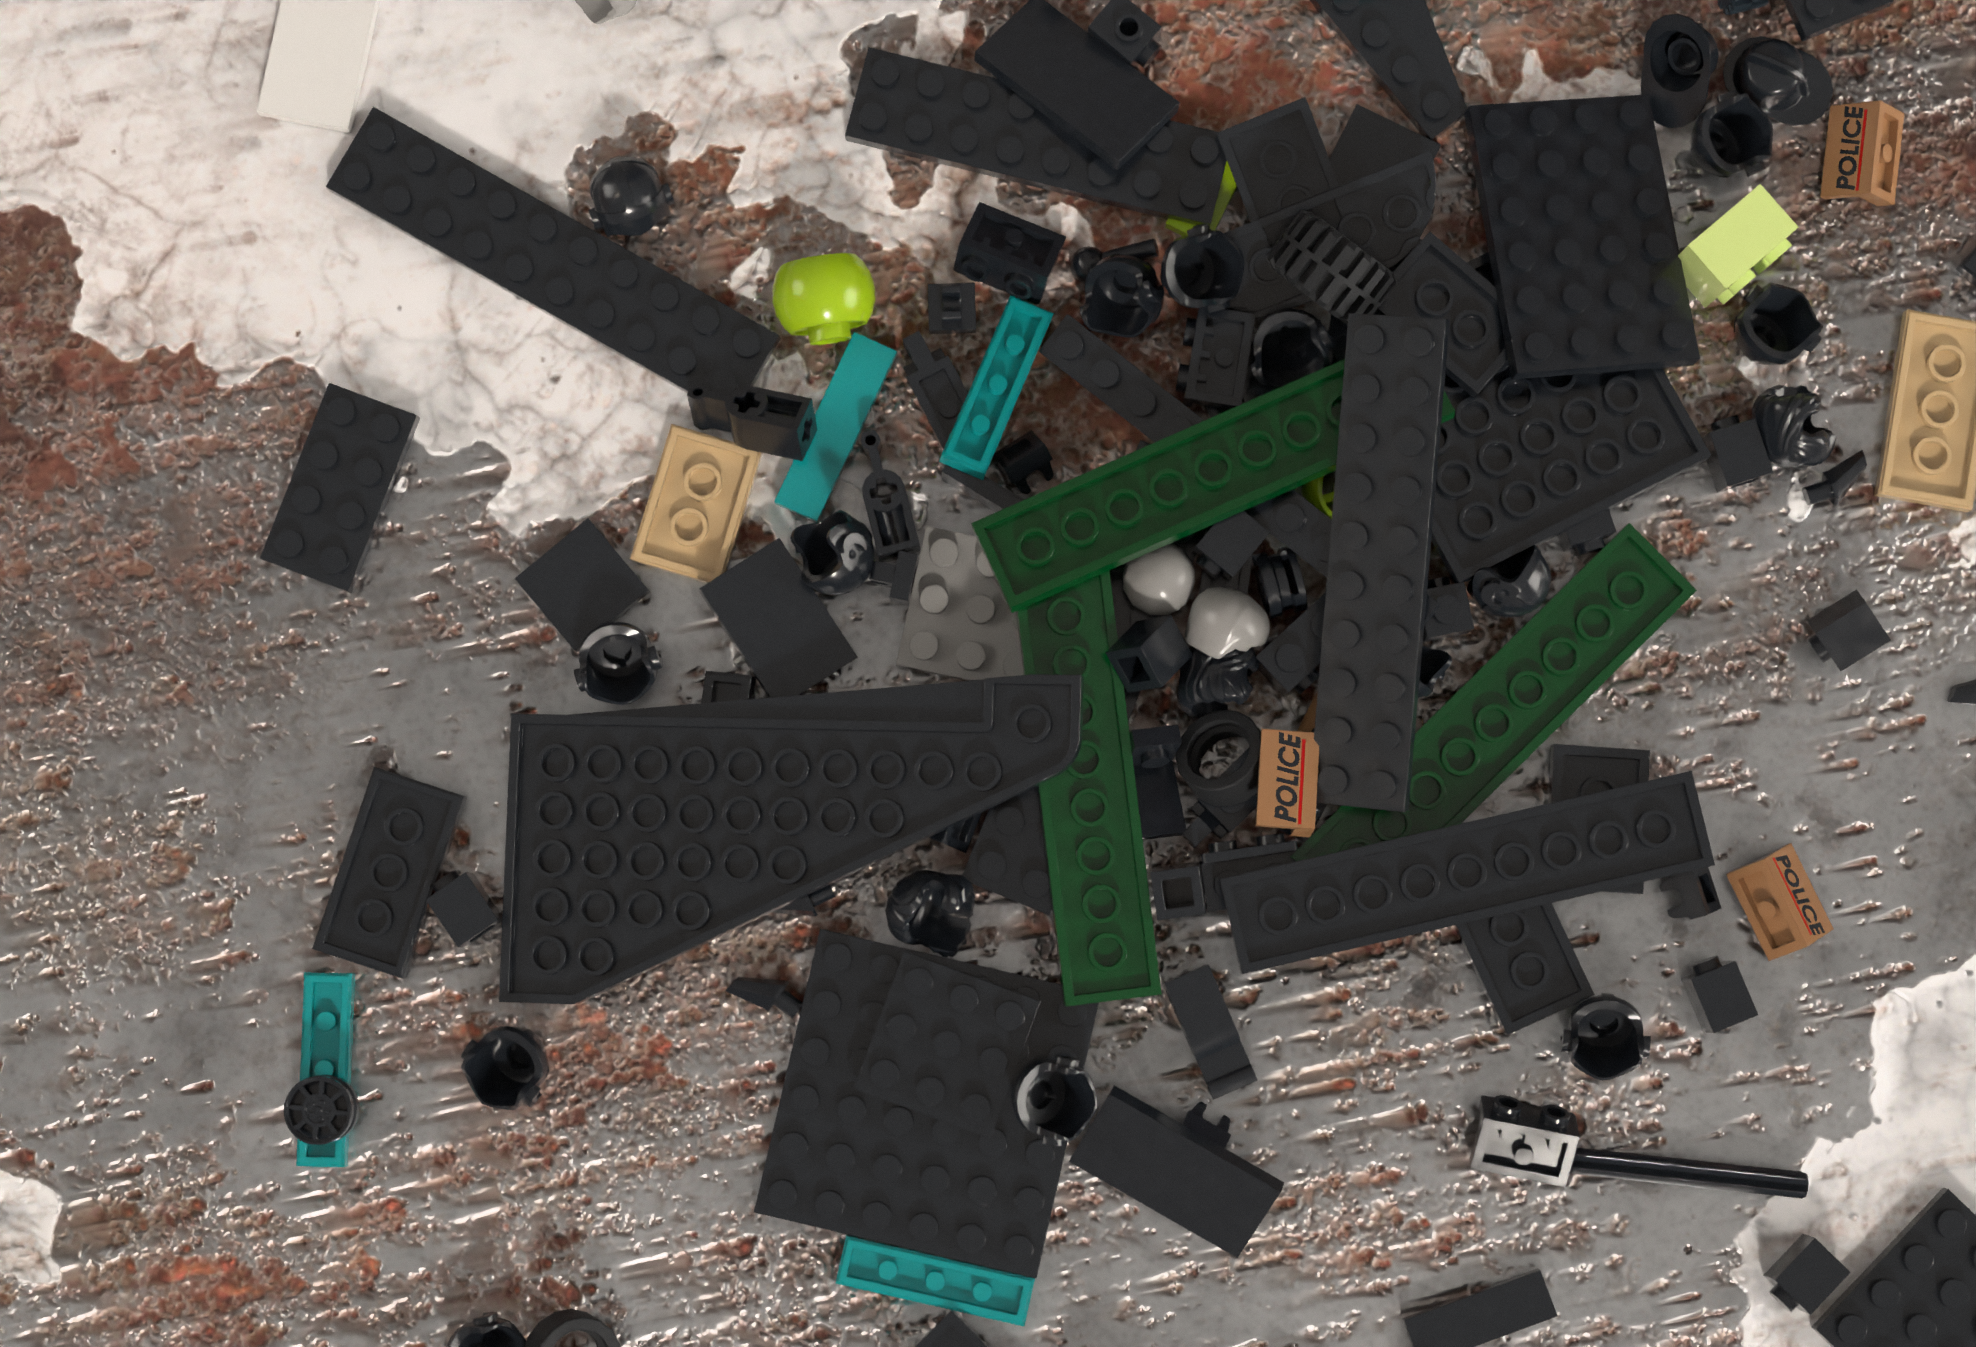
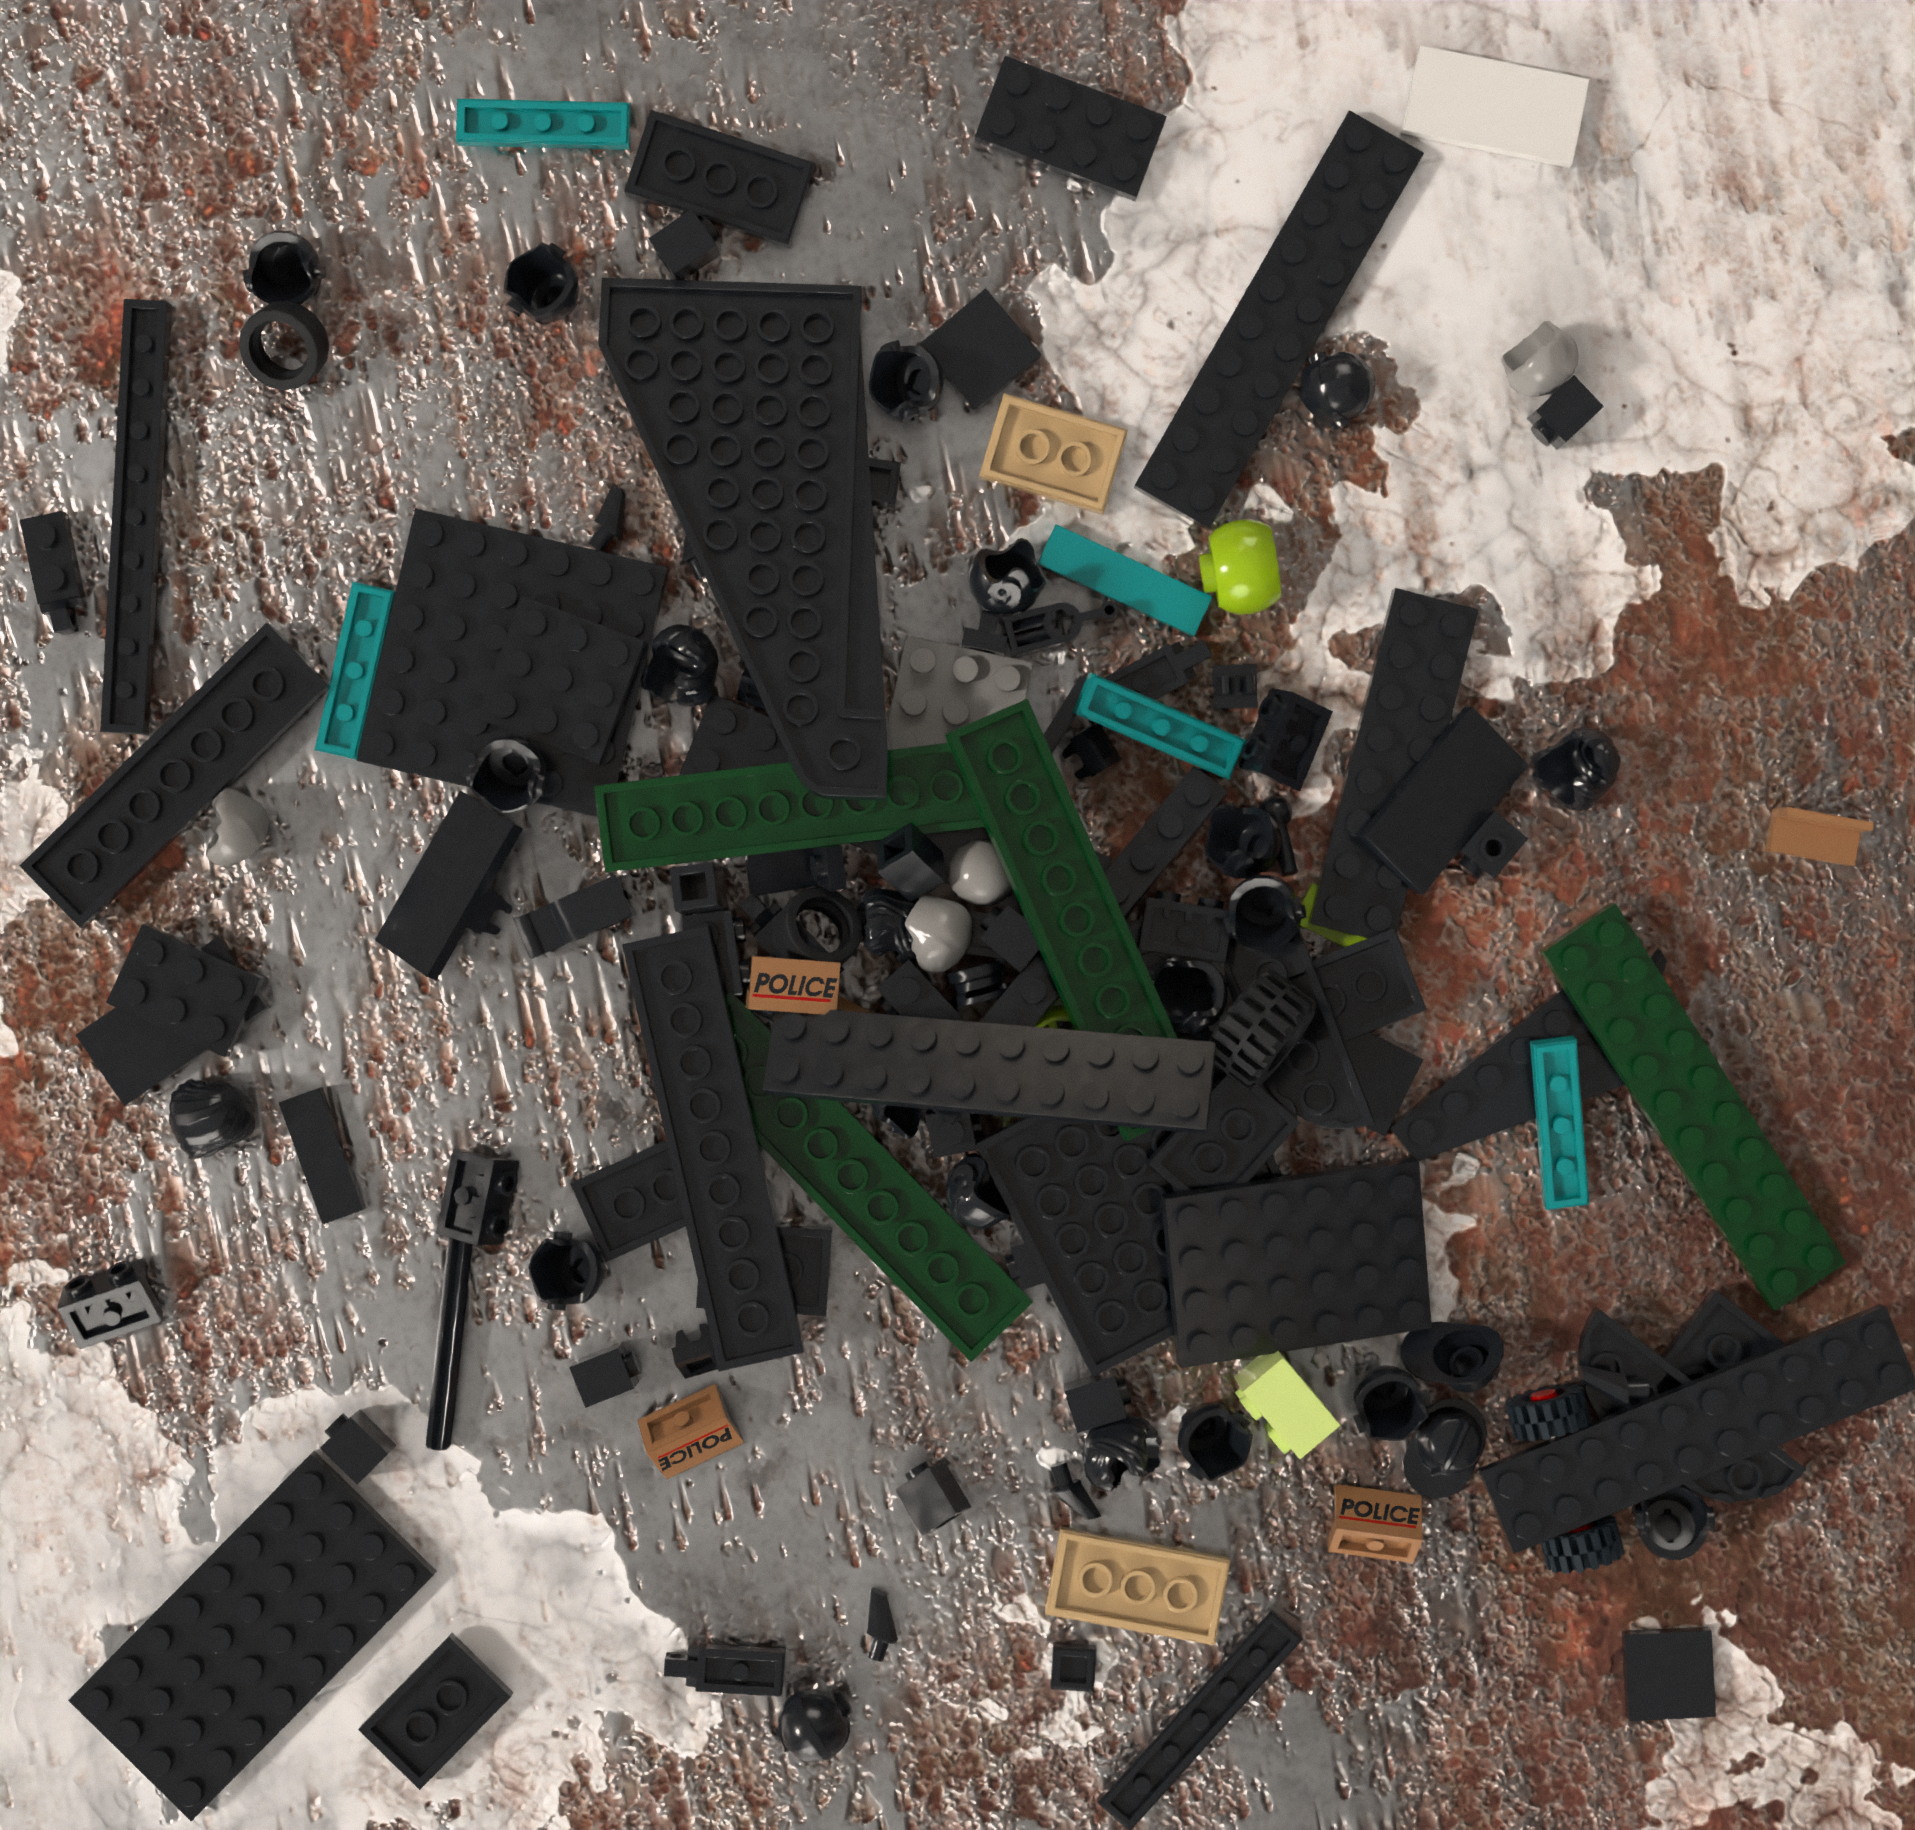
camera: 85 degrees right, 5 degrees up
black wheel [284,1075,360,1145] -> none
black piece [687,385,817,461] -> none
black tile [698,538,857,698] -> none

